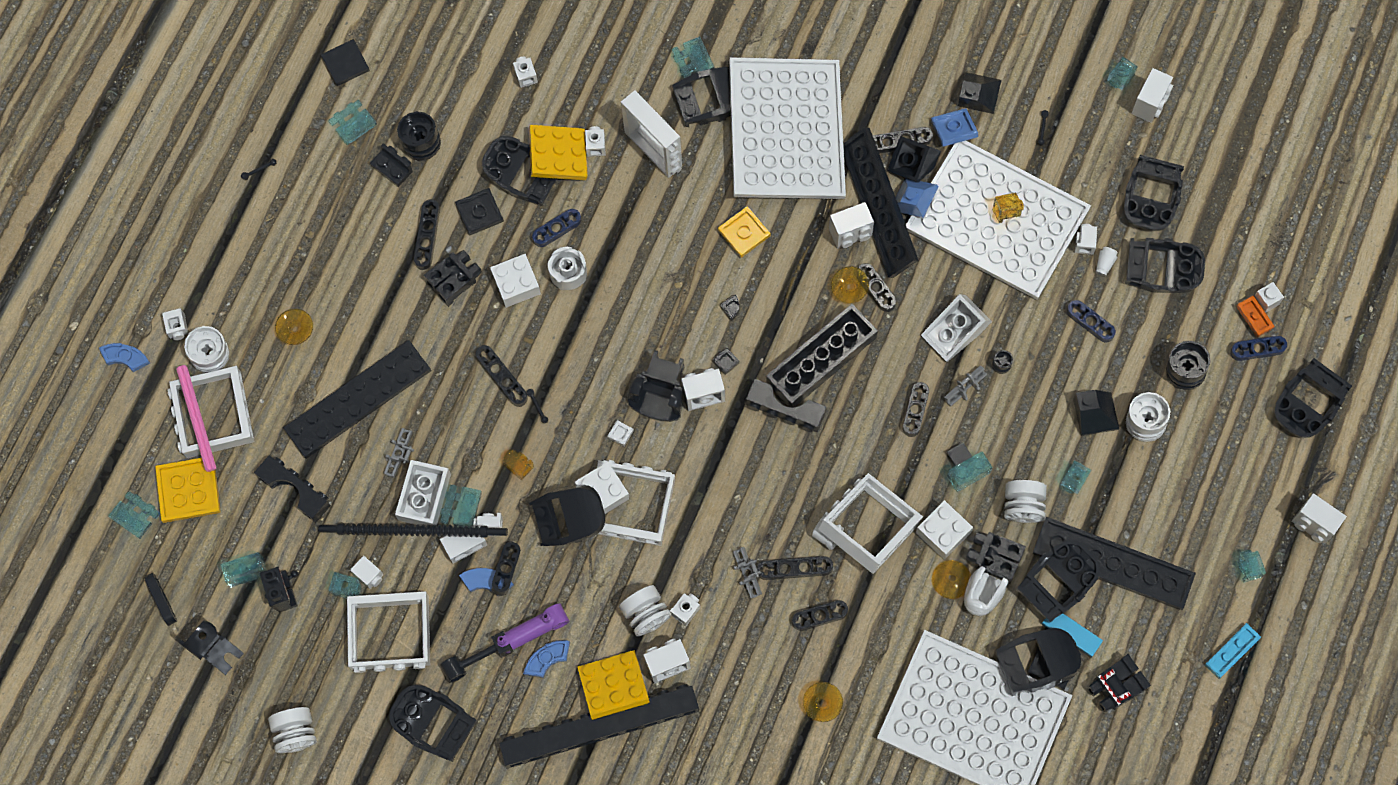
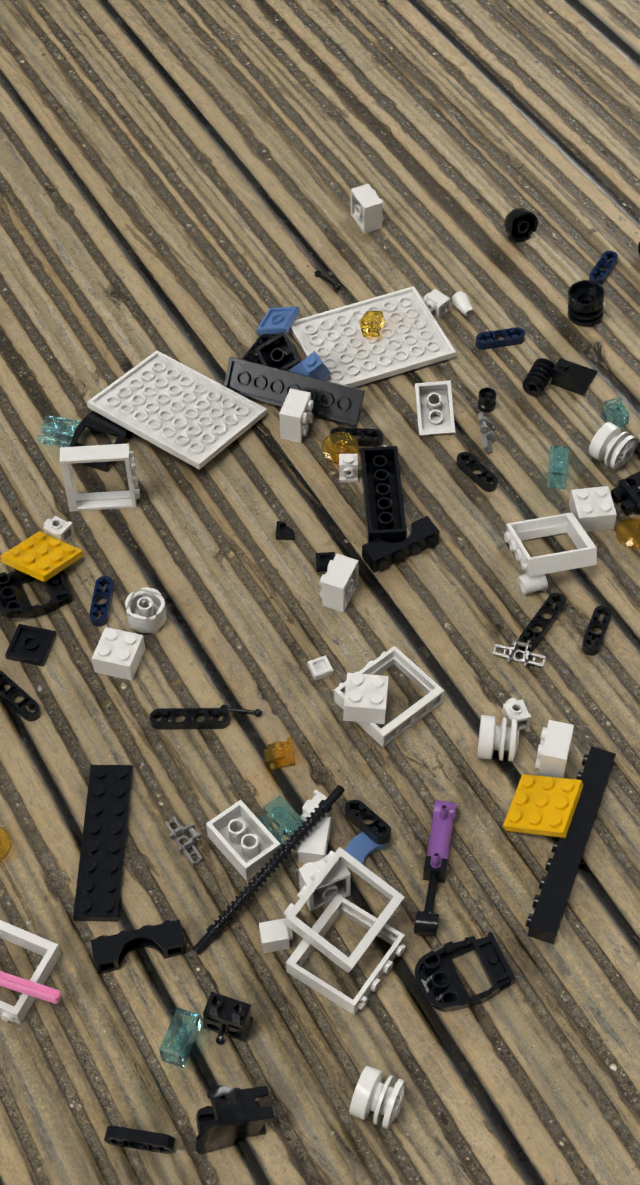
camera: 55 degrees left, 20 degrees down
clear light blue plate [108,491,160,539] -> none
yellow plate [155,457,221,523] -> none
clear light blue brick [329,572,361,598] -> none
black hips [423,250,482,307] -> none
medium blue tile [523,641,570,678] -> none
black slope [529,485,605,546] -> none
black piece [627,350,685,422] -> none
yellow plate [718,206,771,258] -> none
black tile [946,443,974,470] -> none
black slope [958,72,1001,114] -> none
clear light blue brick [1107,57,1138,90] -> none
black slope [1124,155,1184,231] -> none
black slope [1125,238,1205,293] -> none
white wheel [1126,392,1170,442] -> none
orange plate [1236,295,1275,338] -> none
white brick [1254,282,1284,313] -> none
none -> white window [283,847,404,973]
none -> white brick [299,856,351,911]
none -> white brick [339,454,358,482]
none -> black cylinder [504,208,538,242]
none -> black piece [522,358,555,397]

